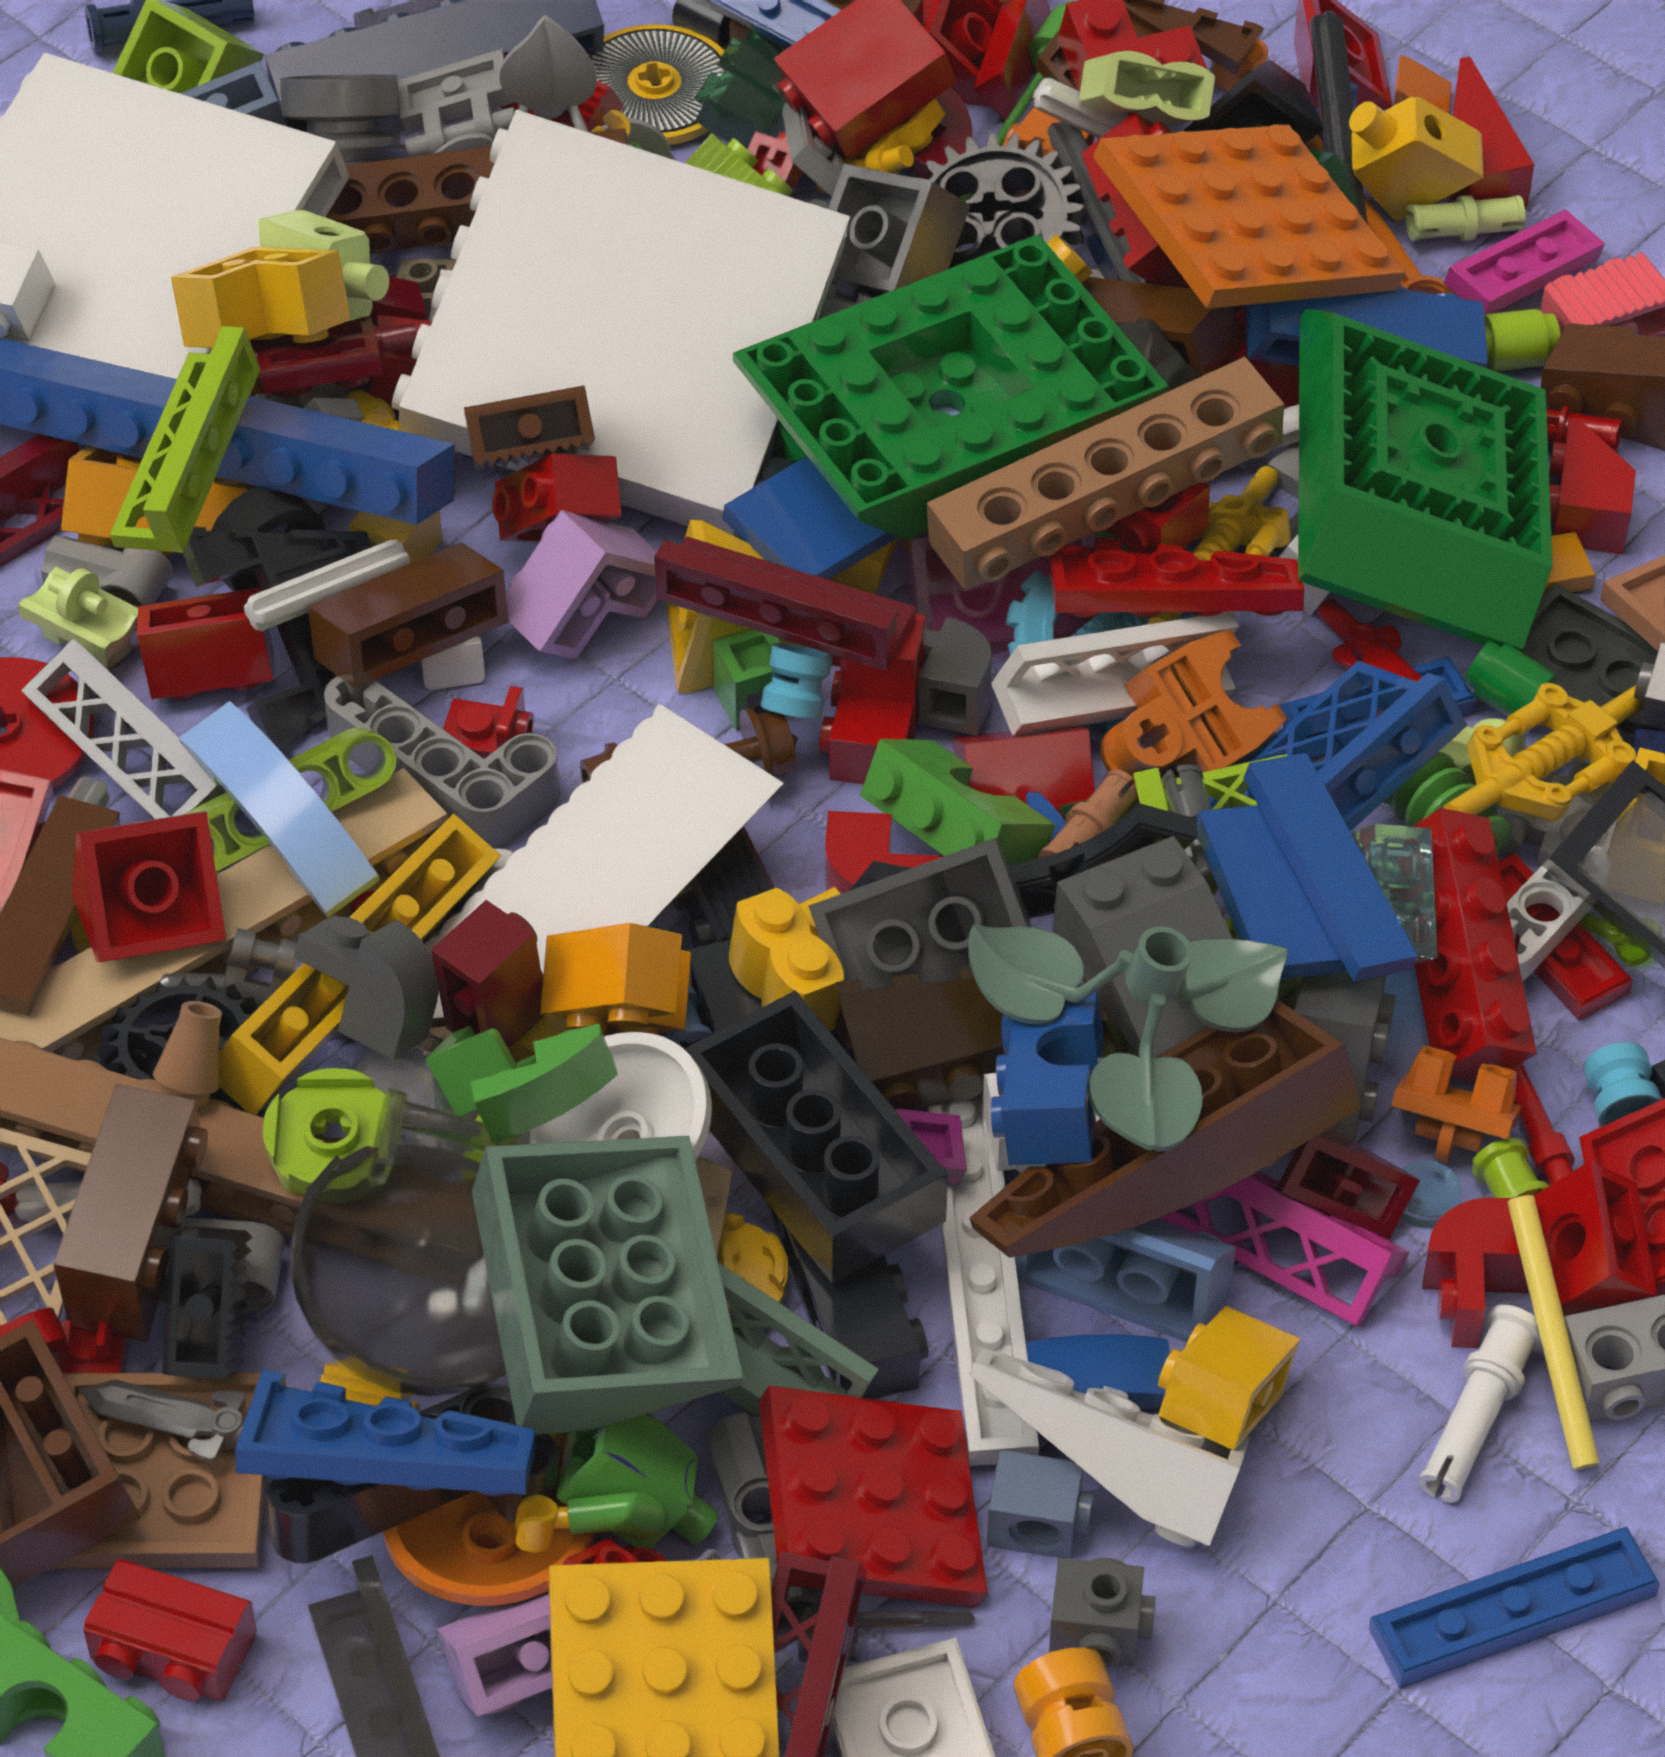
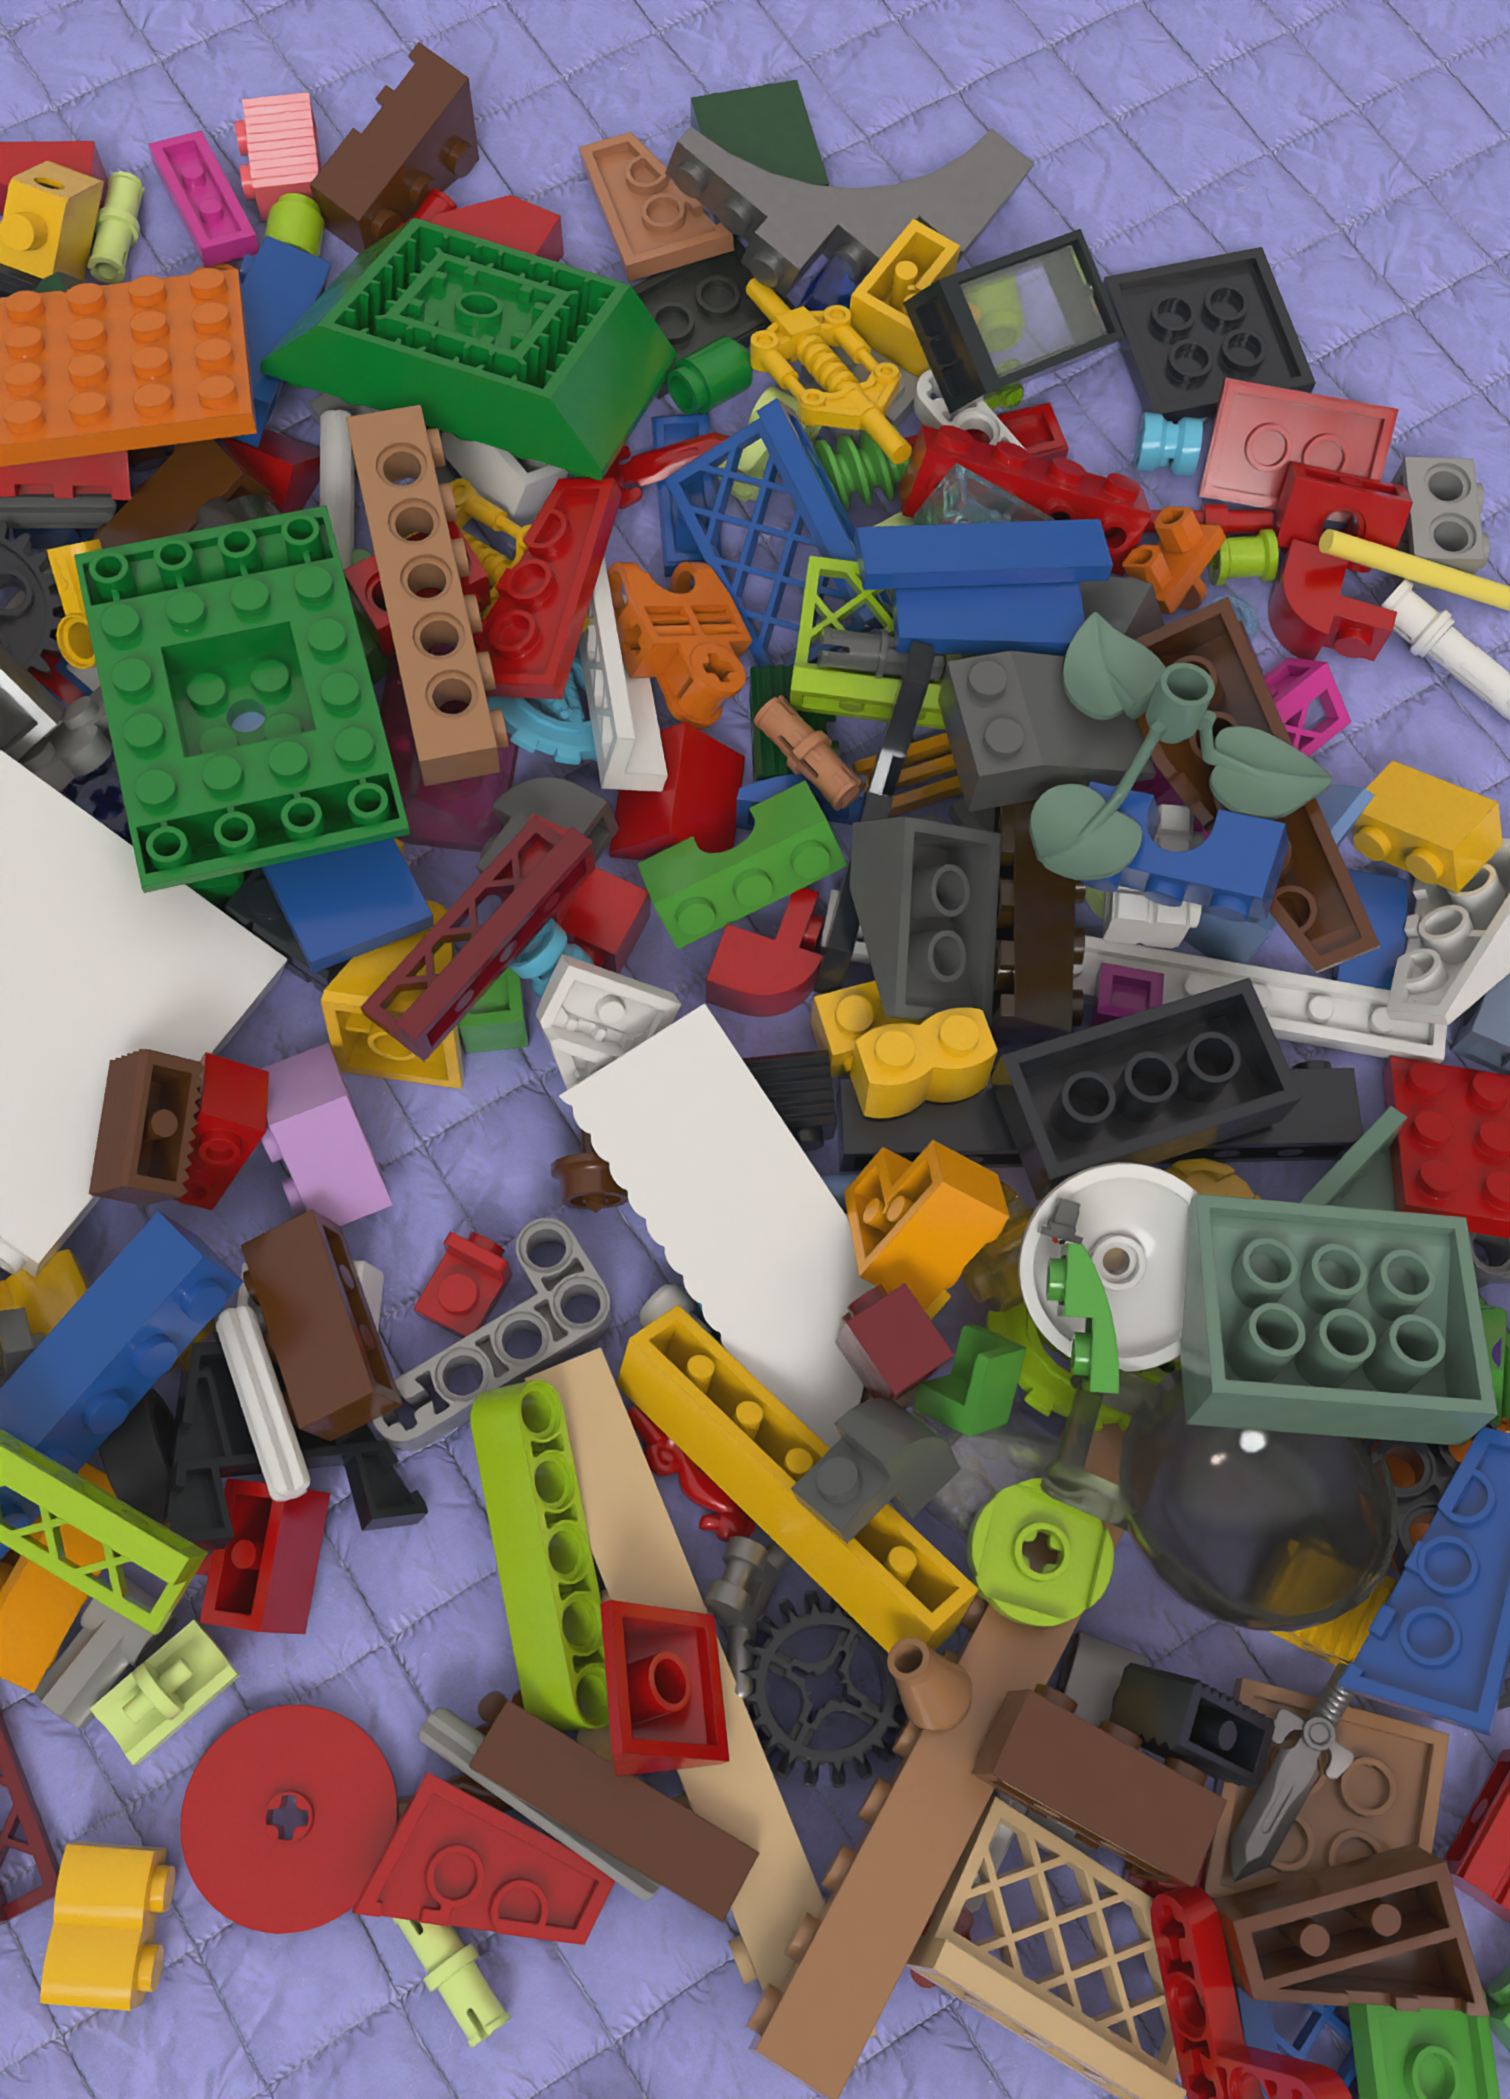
camera: 80 degrees left, 20 degrees up
light grey fence [21,638,242,819] -> none
light blue slope [179,701,380,918] -> none
none -> white slope [536,954,682,1090]
none -> dark grey piece [1037,1197,1083,1245]

